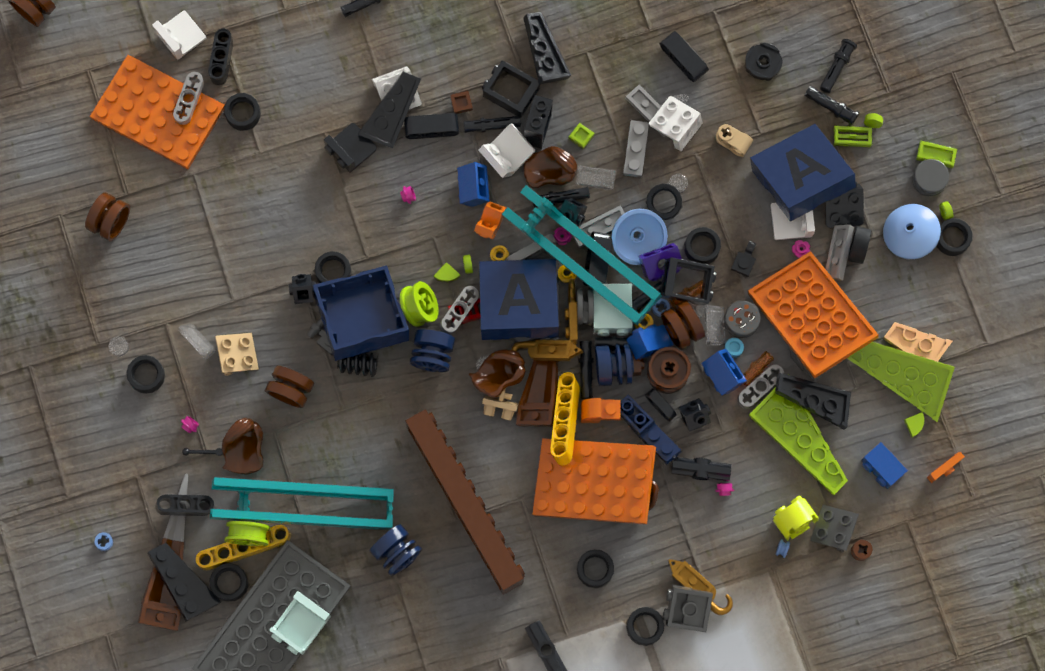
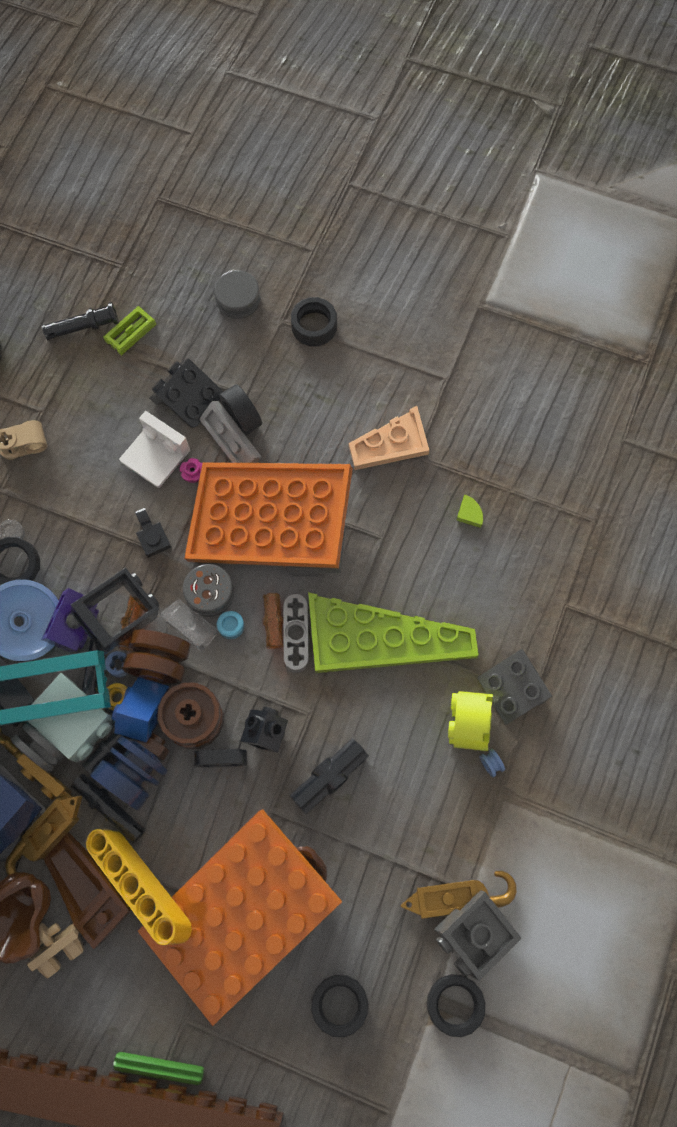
camera: 45 degrees left, 5 degrees down
orange brick [581,398,620,423] -> none
dark blue slope [620,394,681,464] -> none
black tyre [684,227,721,264] -> none
blue brick [701,349,747,396] -> none
dark pink plate [715,483,734,496] -> none
dark blue tile [750,124,856,222] -> none
black wing [775,373,851,430] -> none
black pin [819,39,857,93] -> none
lime wing [847,342,955,422] -> none
reddish brown wheel [851,540,873,561] -> none
blue brick [861,442,908,489] -> none
lime tile [864,113,883,128] -> none
light blue dish [883,204,941,259] -> none
lime tile [916,141,957,168] -> none
orange plate [927,452,965,483] -> none
lime tile [939,201,954,220] -> none
none -> bright green axle [113,1052,204,1085]

